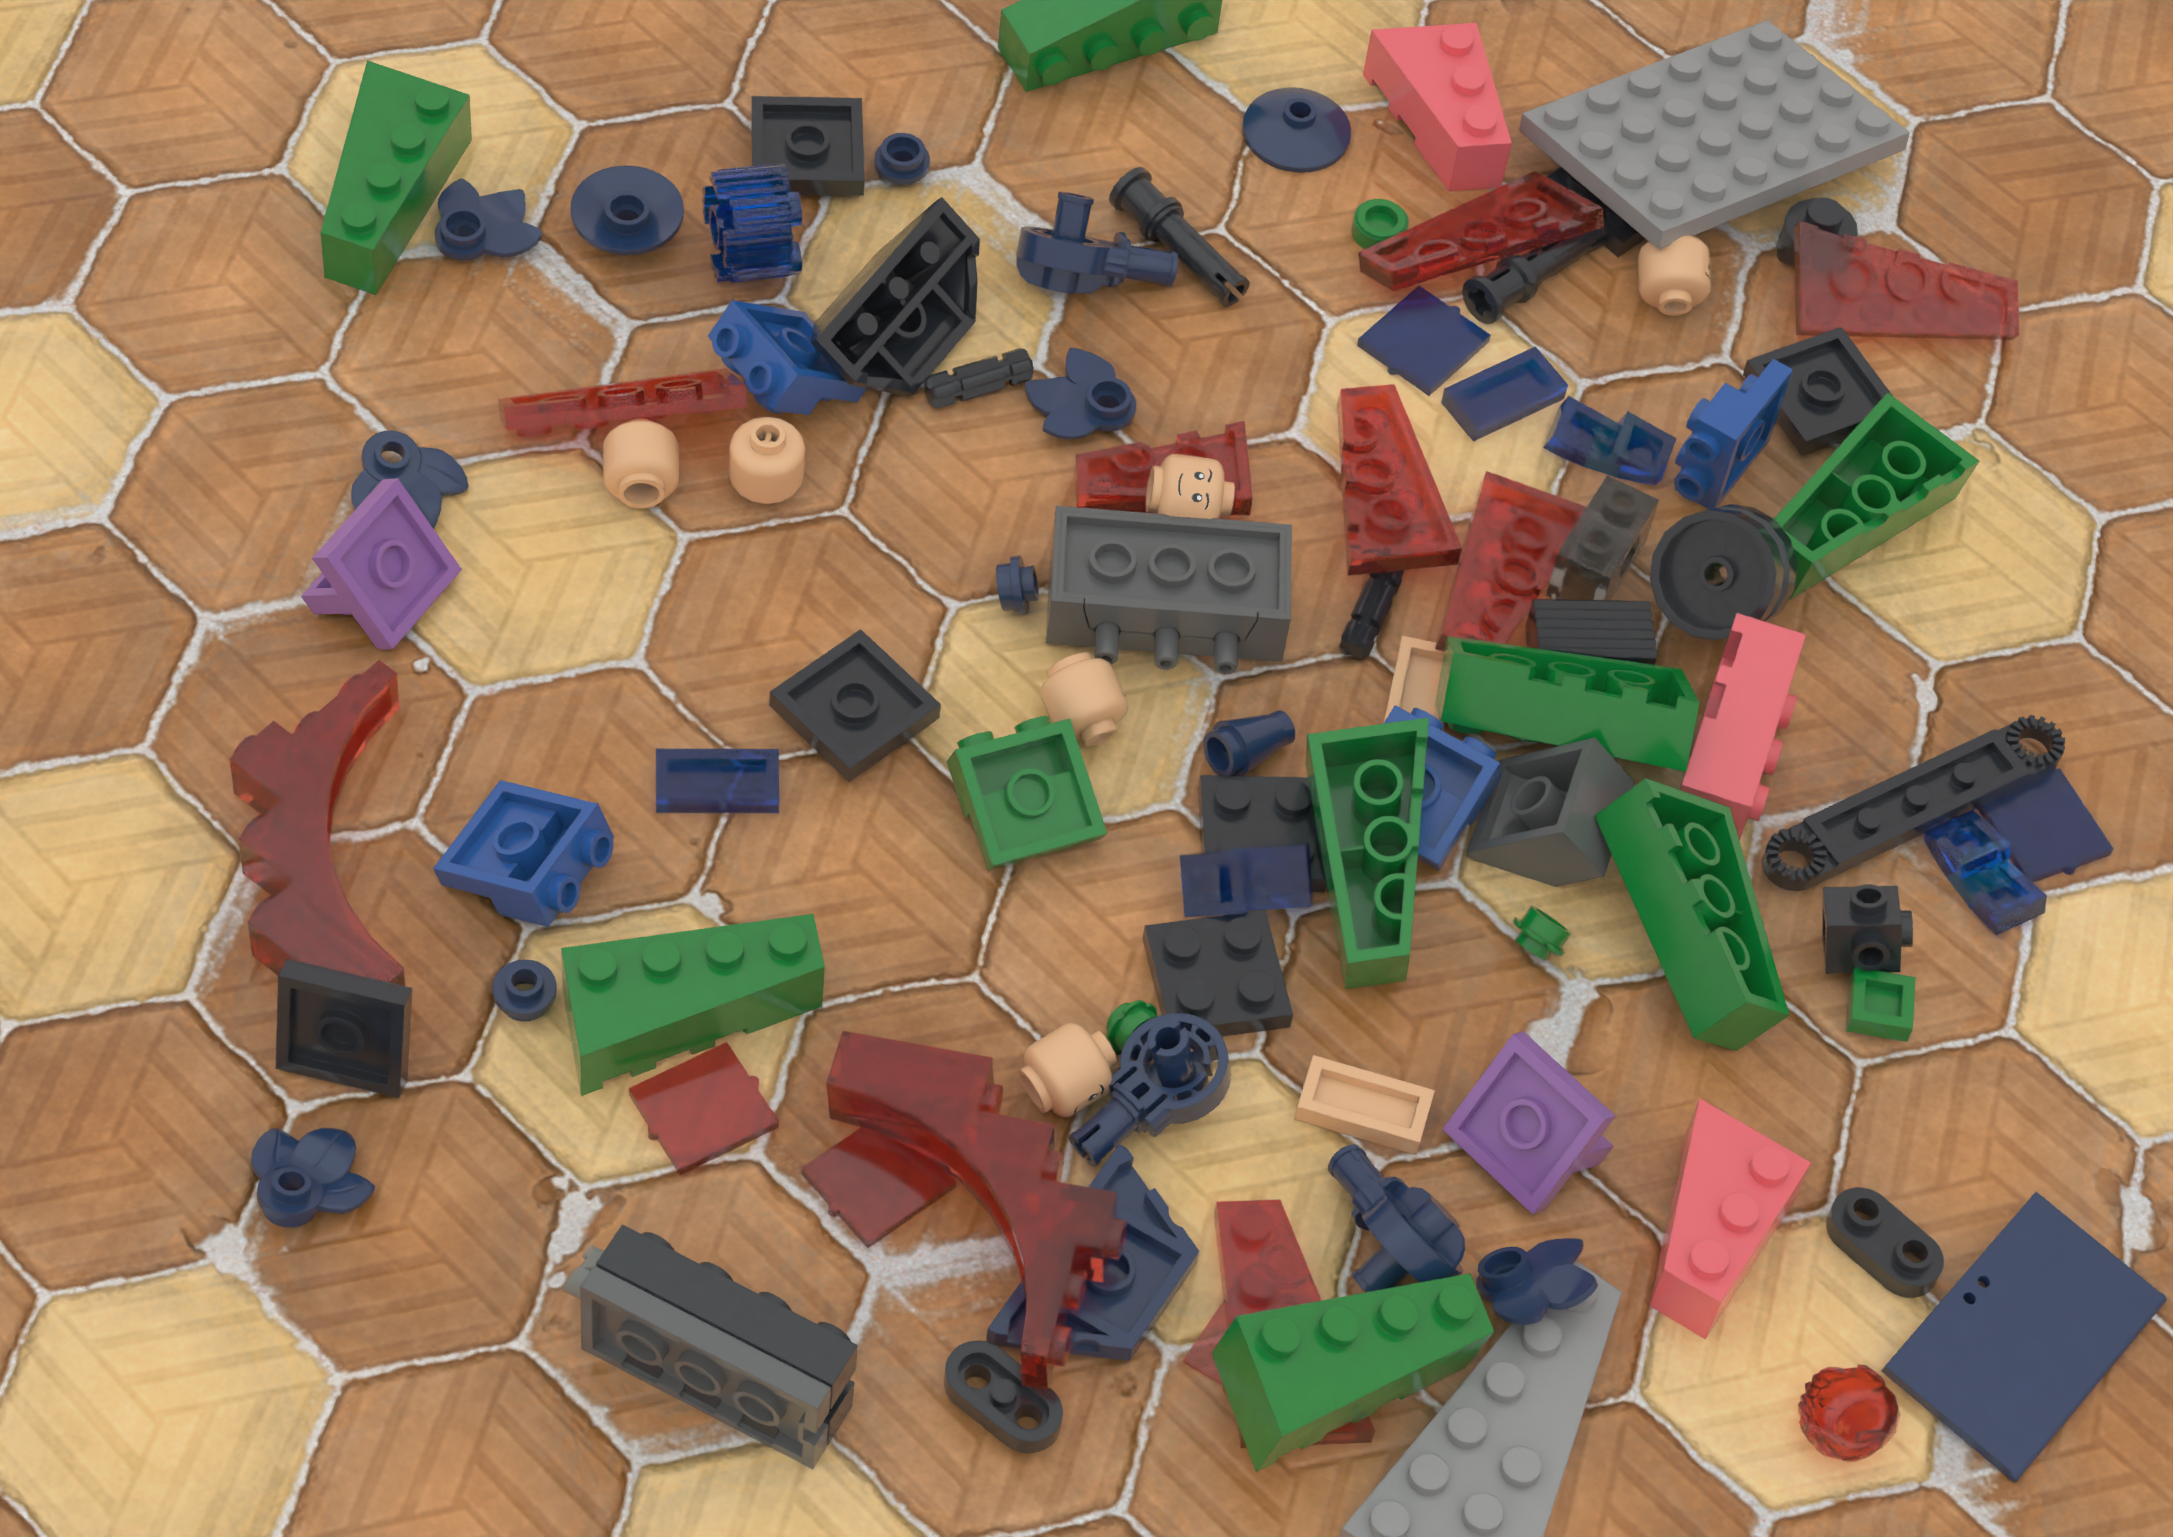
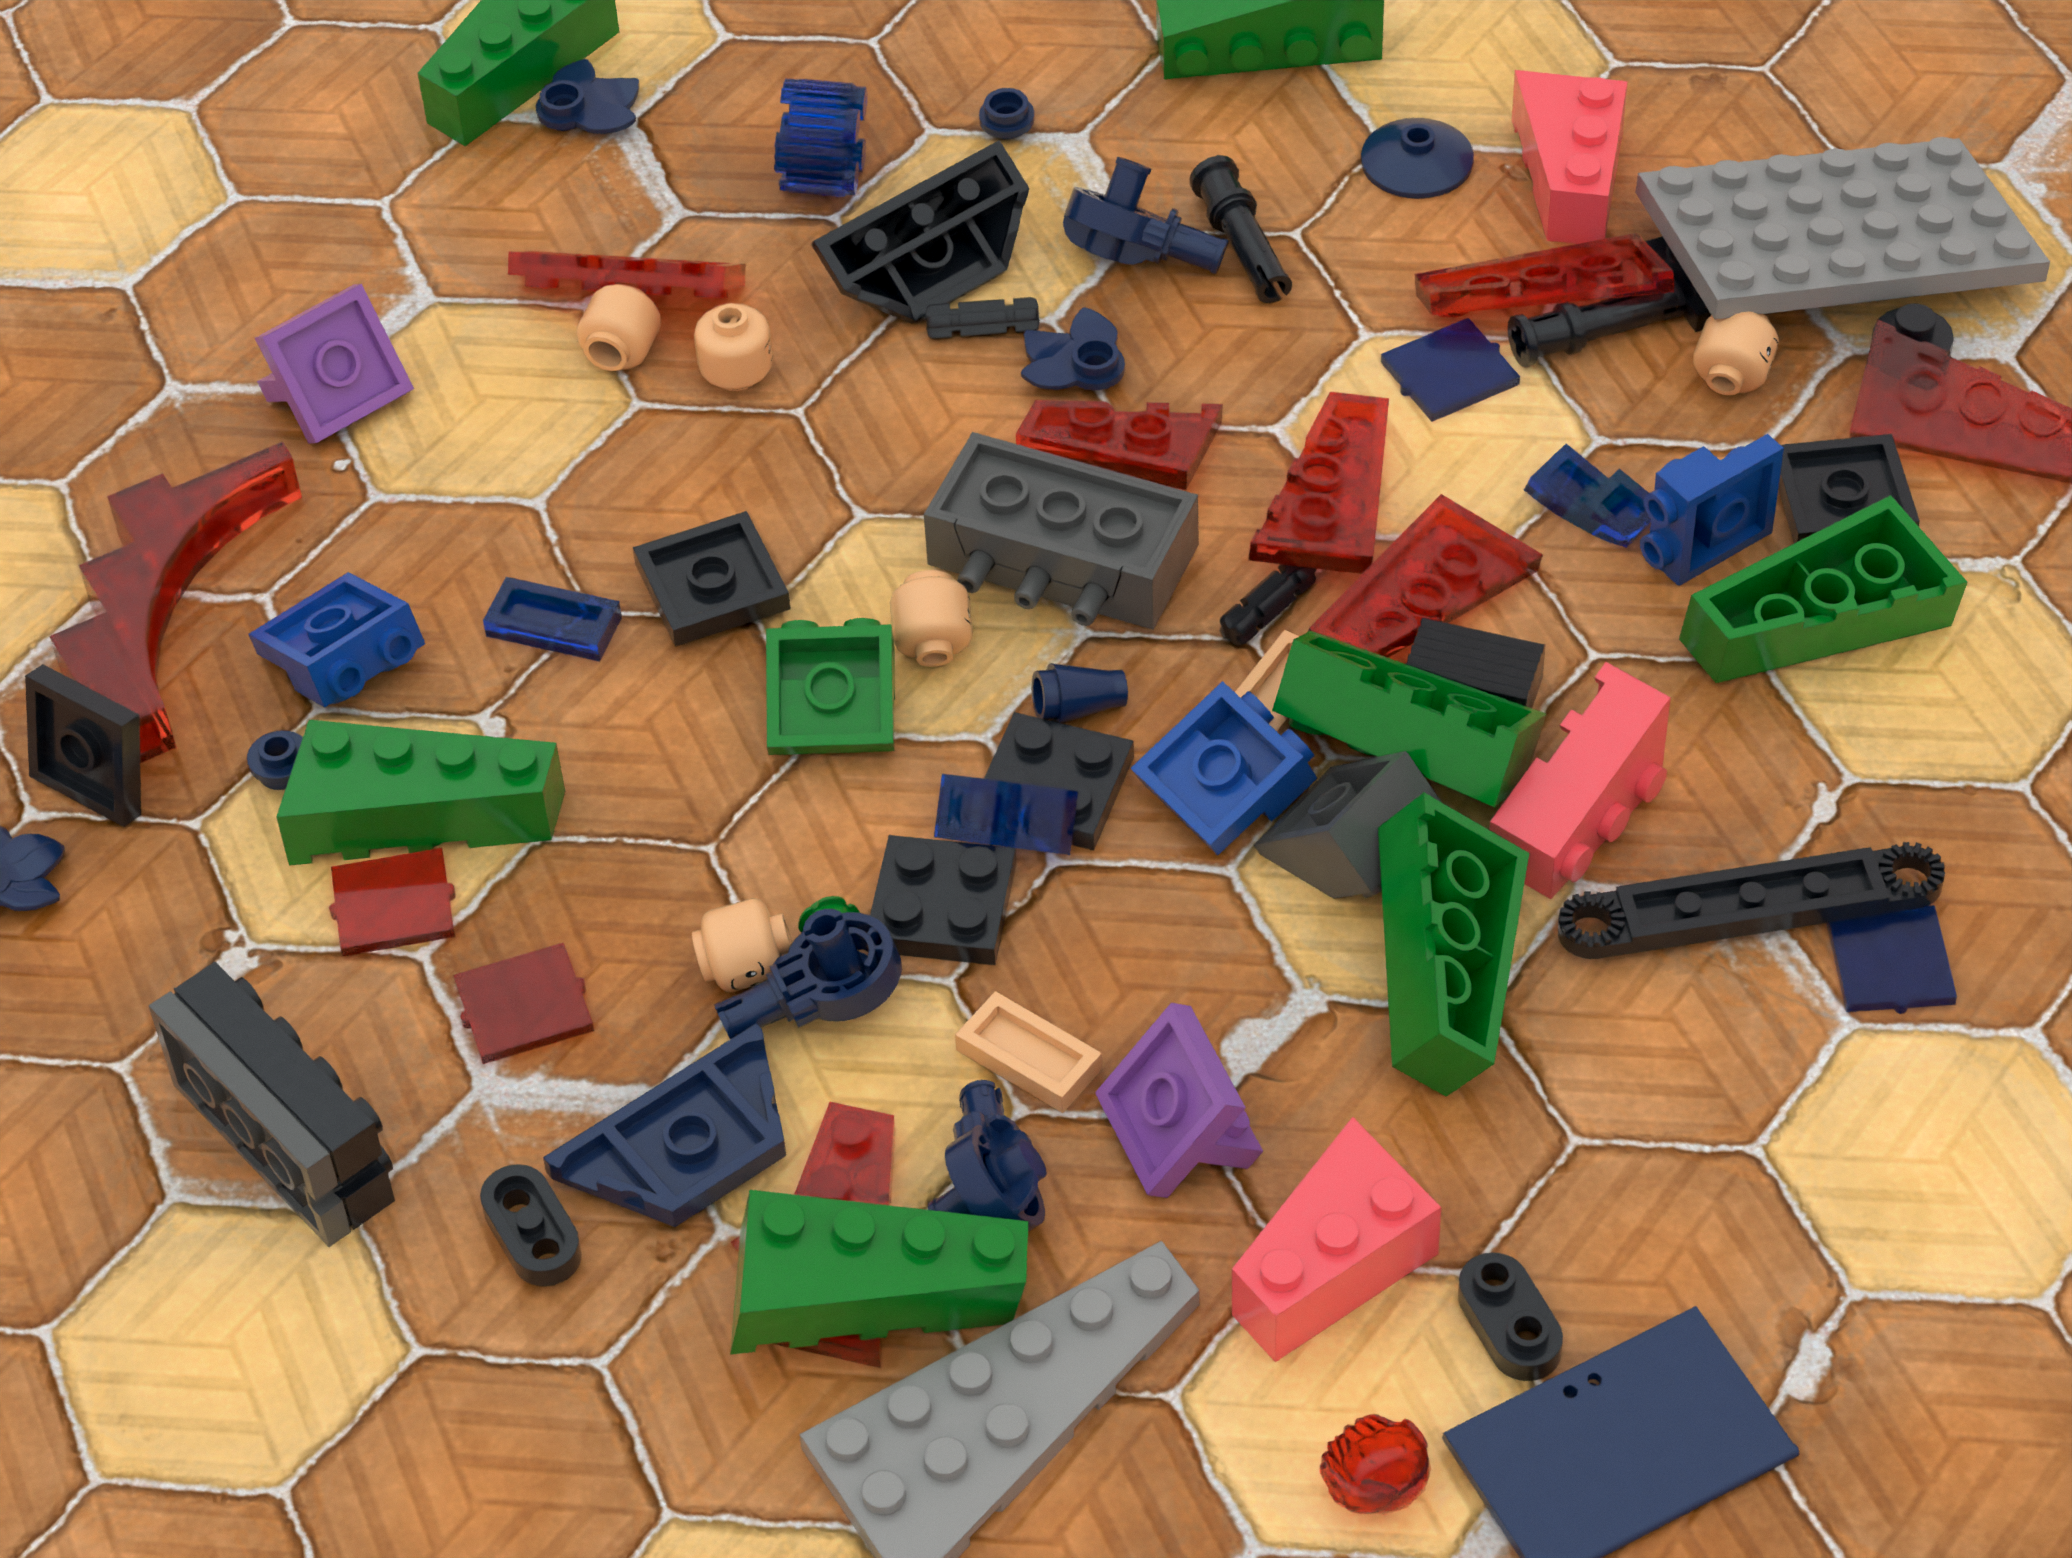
camera: 30 degrees right, 5 degrees down
dark blue plate [351,430,469,529] -> none
dark blue dish [570,165,684,255] -> none
blue plate [708,300,867,415] -> none
black plate [751,96,865,196] -> none
clear red arch [826,1031,1127,1390] -> none
dark blue plate [996,555,1039,615] -> none
light nougat head [1146,454,1235,519] -> none
green wedge [1305,717,1429,989] -> none
green tile [1351,199,1409,253] -> none
clear blue tile [1441,346,1568,442] -> none
dark blue plate [1476,1238,1598,1325] -> none
green plate [1513,905,1572,960] -> none
clear smoke brick [1546,475,1659,600] -> none
black wheel [1650,504,1798,640] -> none
black brick [1822,884,1913,974] -> none
green plate [1846,967,1916,1042] -> none
clear blue slope [1924,810,2047,936] -> none

